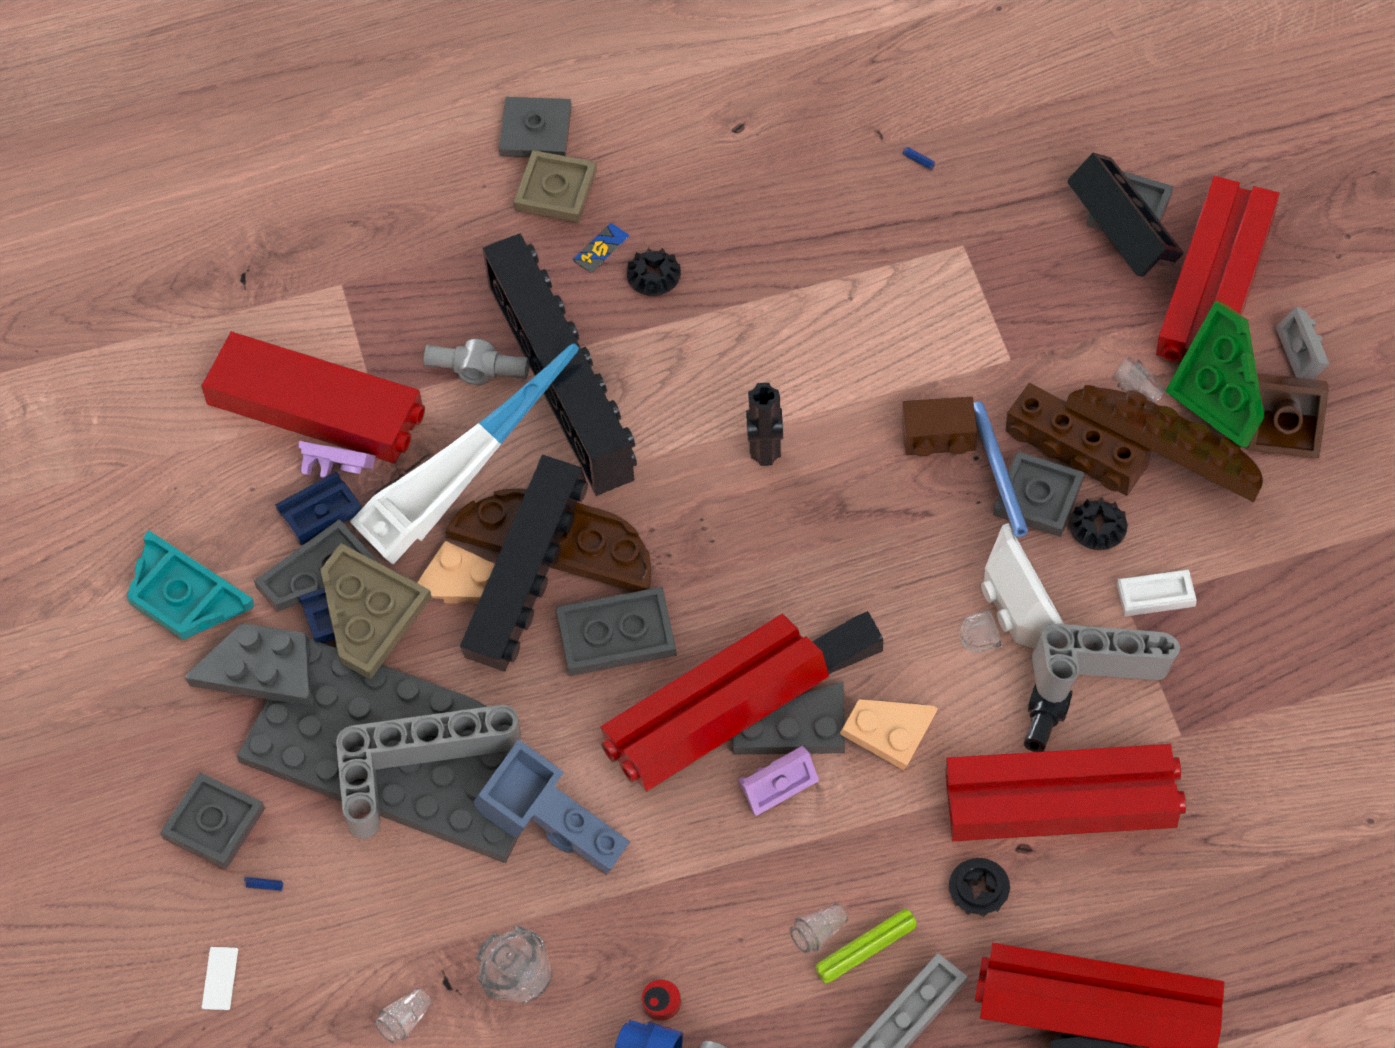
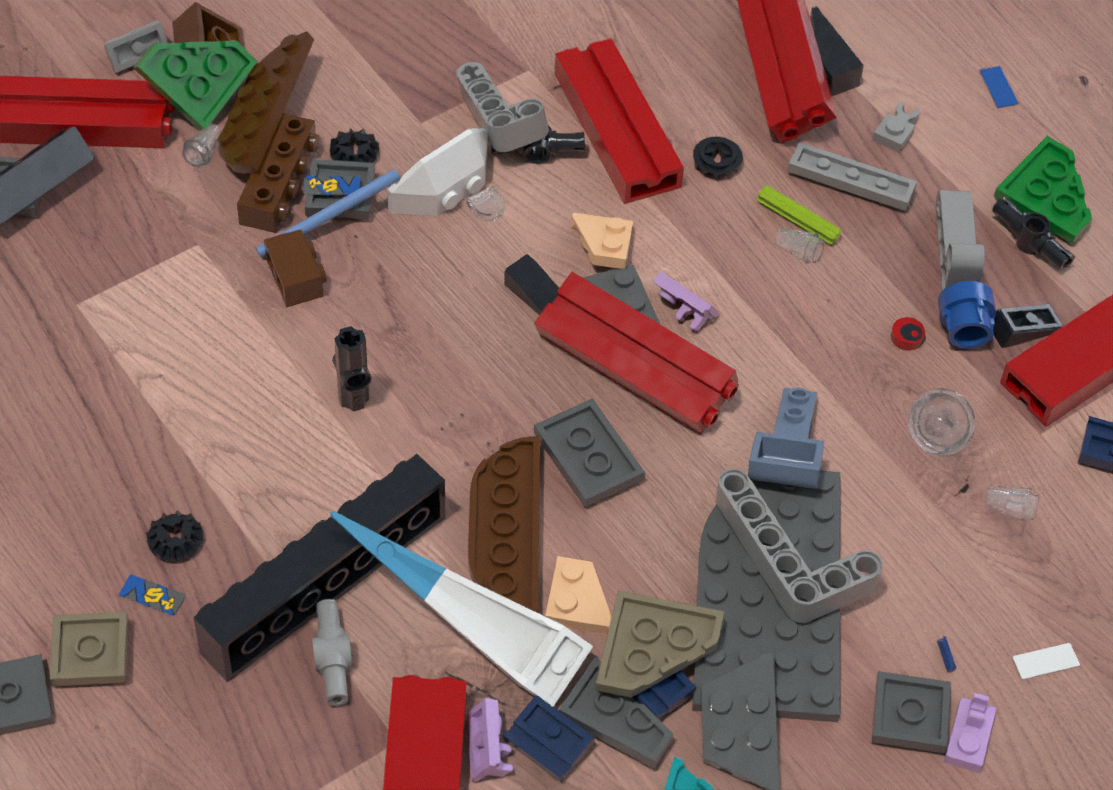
camera: 115 degrees left, 5 degrees down
black brick [460,454,588,672] -> none
white tile [1117,569,1197,617] -> none
none -> sticker [303,176,360,195]
none -> lavender plate [944,693,997,773]

